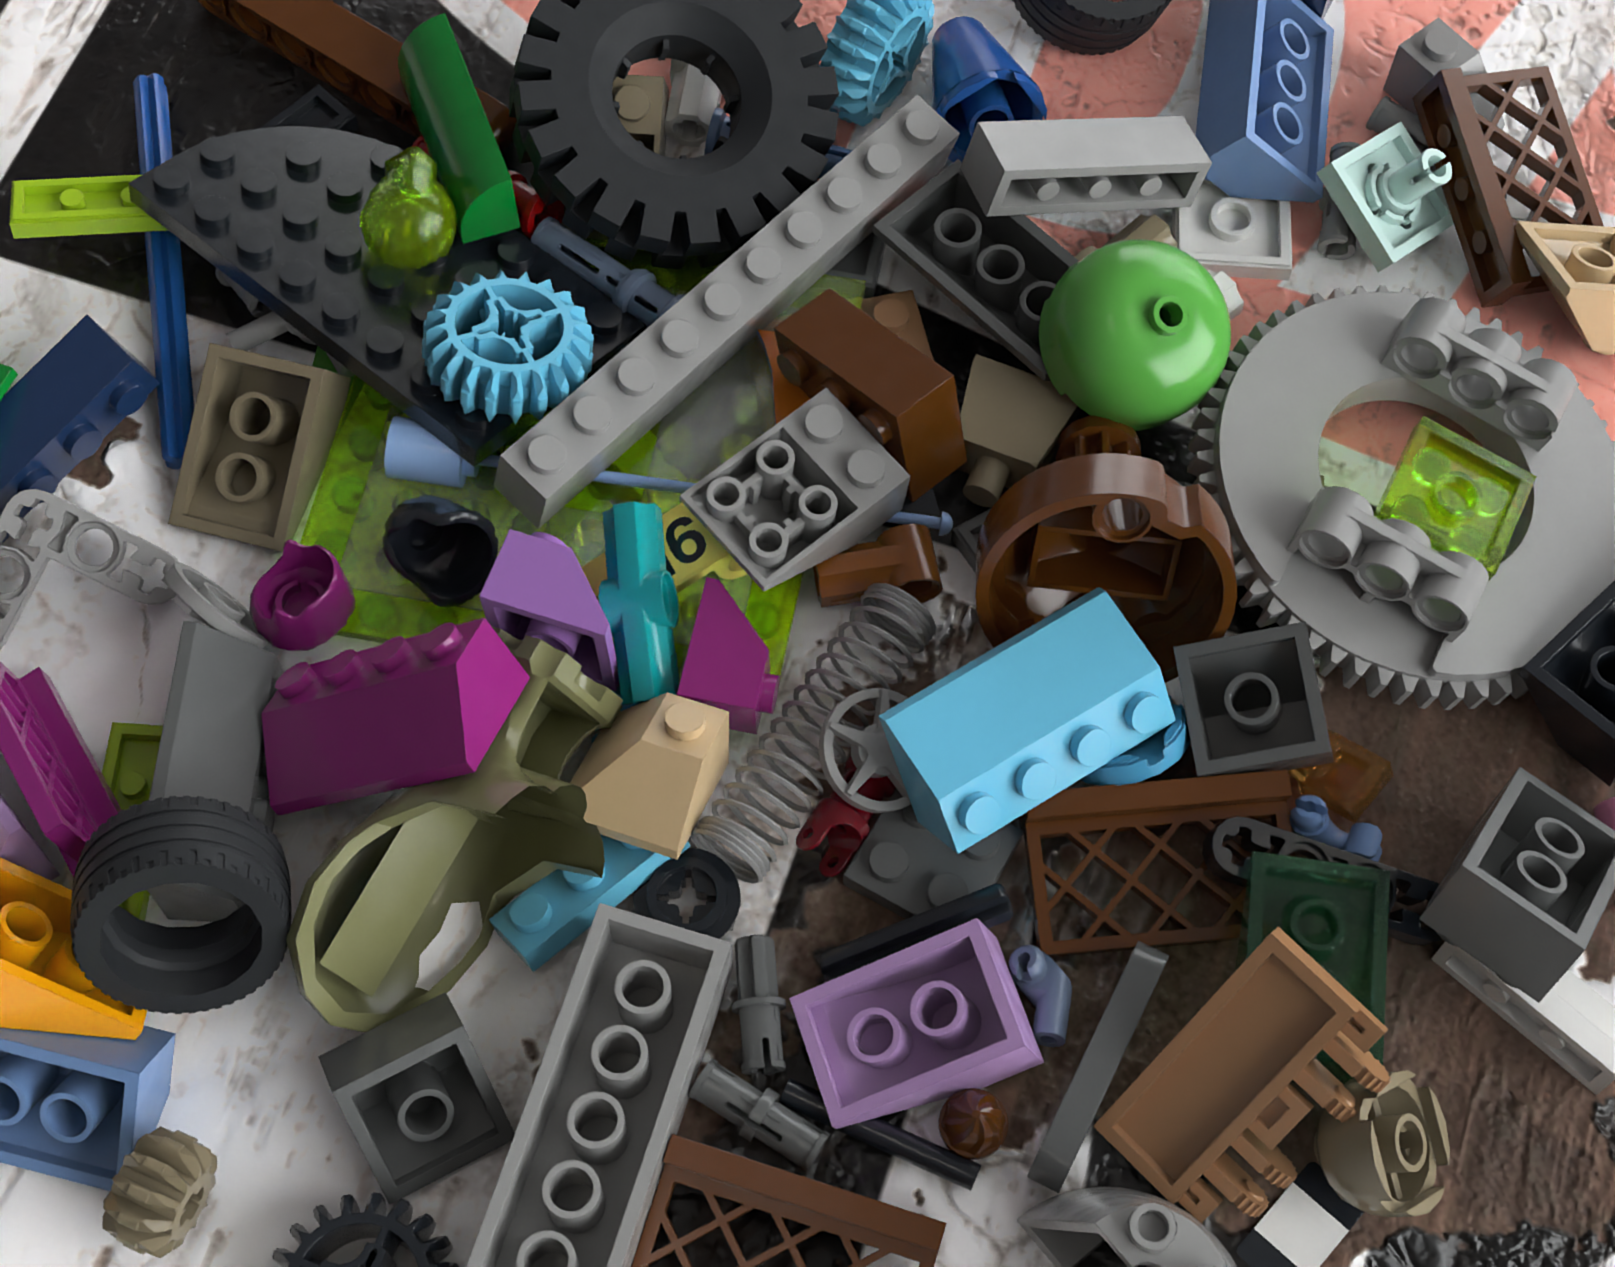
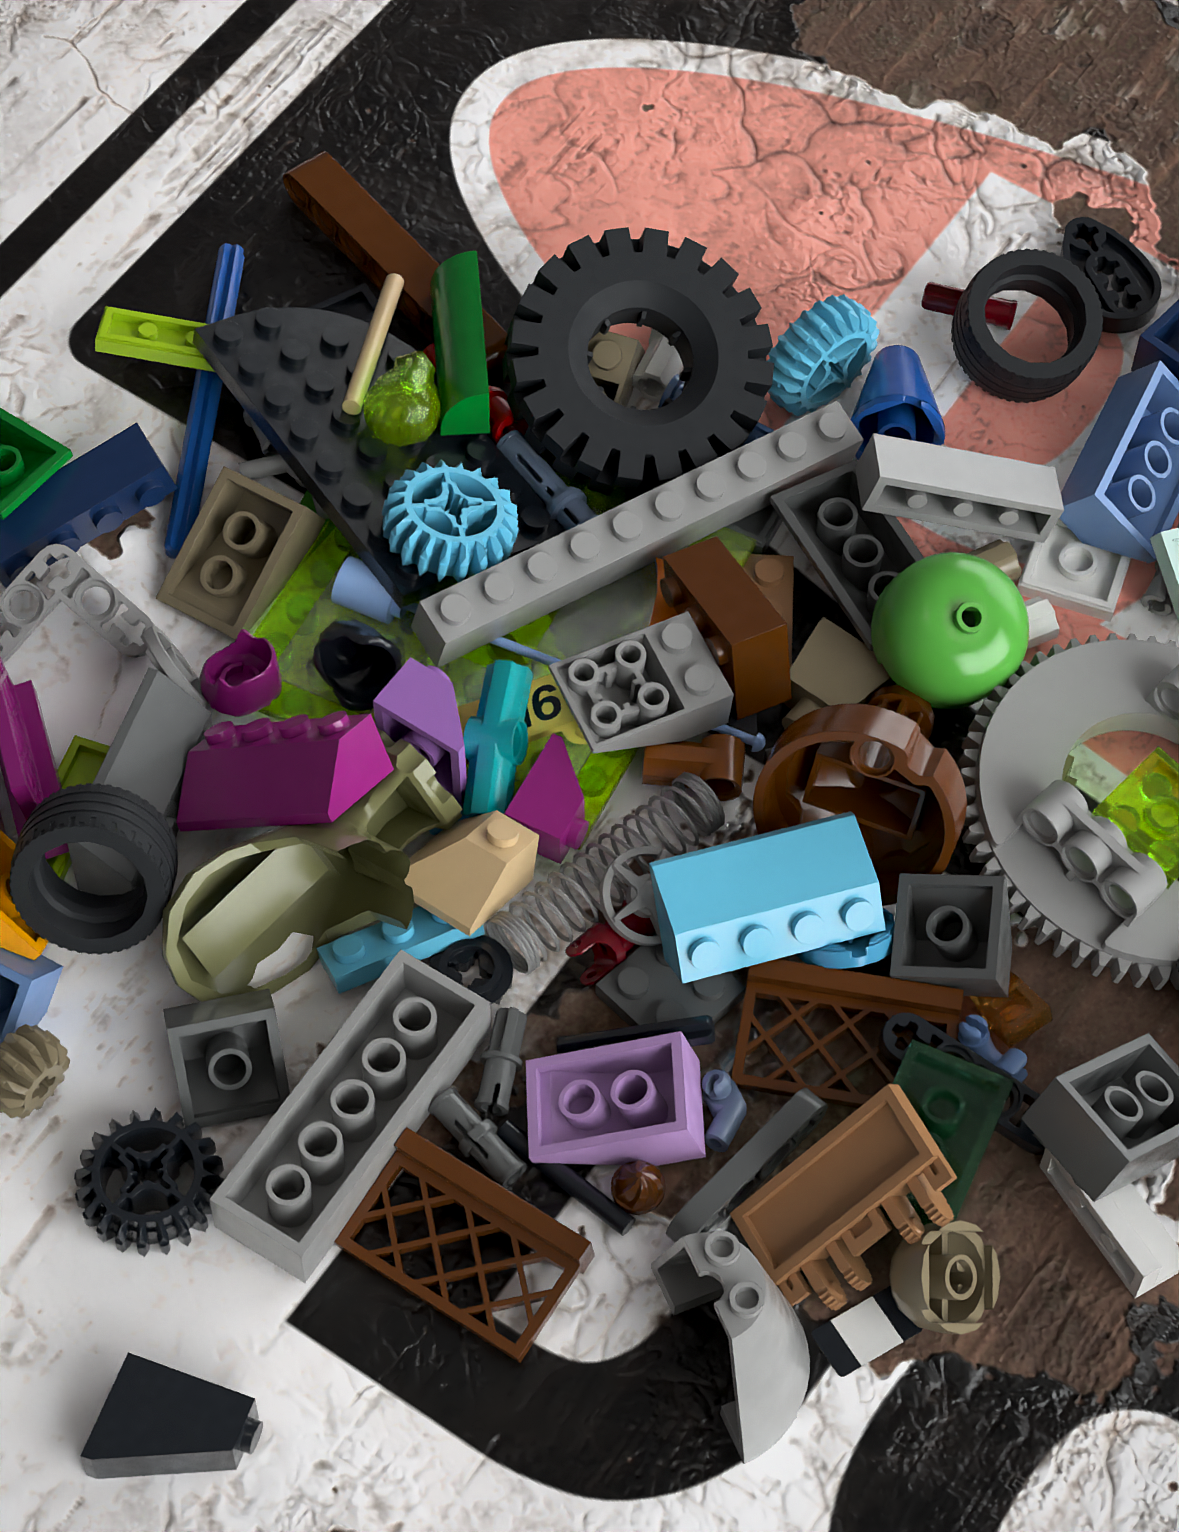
camera: 15 degrees right, 5 degrees down
none -> tan bar [342,273,404,415]

